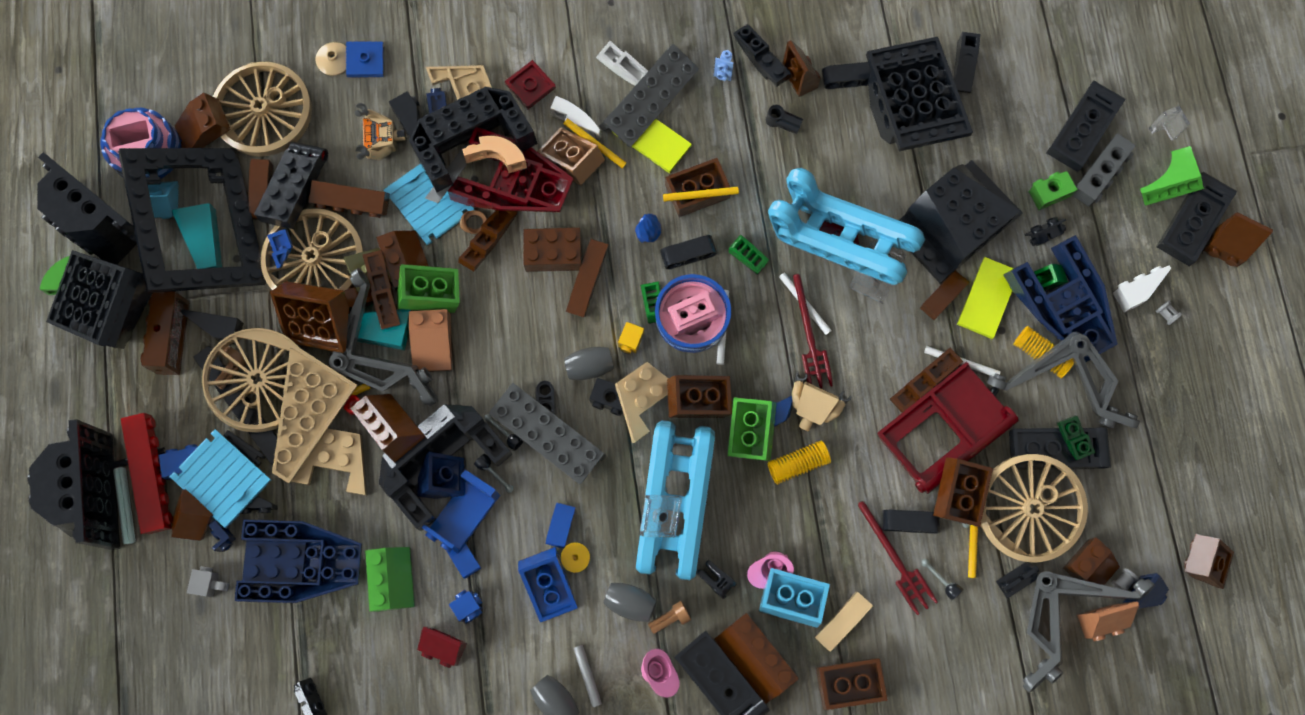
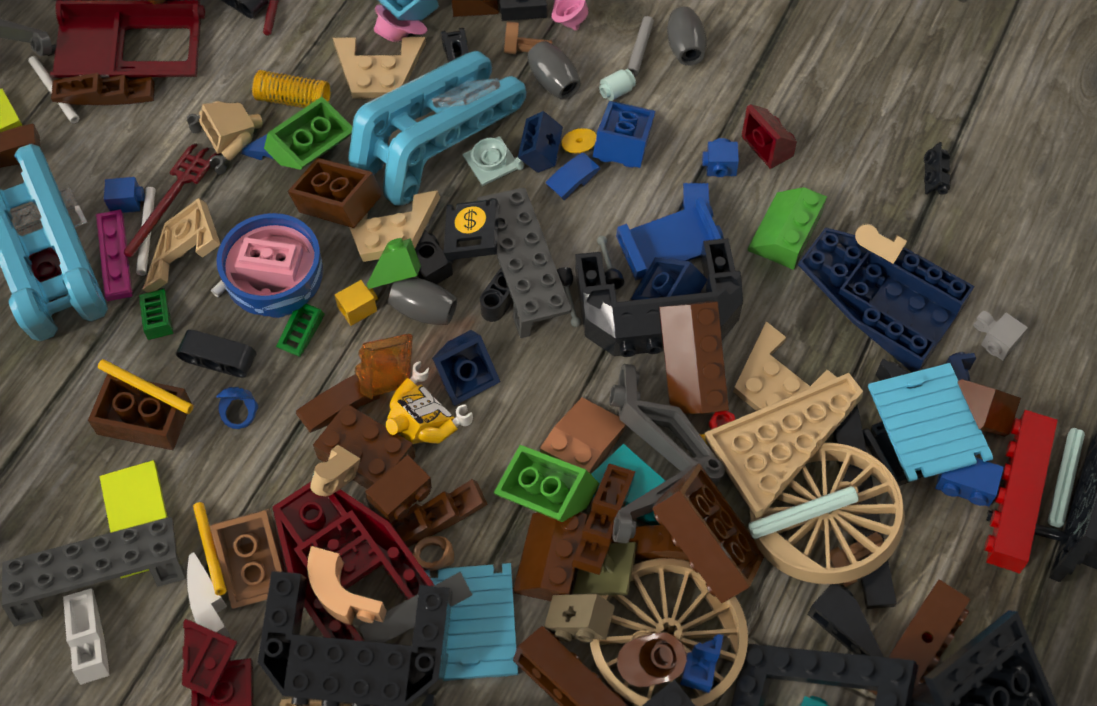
camera: 145 degrees left, 15 degrees down
none -> dark pink tile [96,209,133,302]
none -> blue brick [104,177,145,213]
none -> tan wing [143,198,221,293]
none -> dark red wing [182,618,238,699]
none -> tan leg [310,445,360,496]
none -> tan wing [333,37,426,98]
none -> clear orange slope [354,334,413,399]
none -> reddish brown slope [365,455,432,524]
none -> bright green slope [367,238,421,289]
none -> yellow torso [386,361,473,444]
none -> dark blue slope [432,330,501,406]
none -> black container [444,199,499,260]
none -> light aqua hat [463,136,524,186]
none -> dark blue brick [518,111,563,173]
none -> dark tan brick [544,594,615,643]
none -> light aqua brick [599,69,636,101]
none -> reddish brown piece [617,632,687,687]
none -> light aqua axle [748,486,858,539]
none -> tan leg [855,223,907,264]

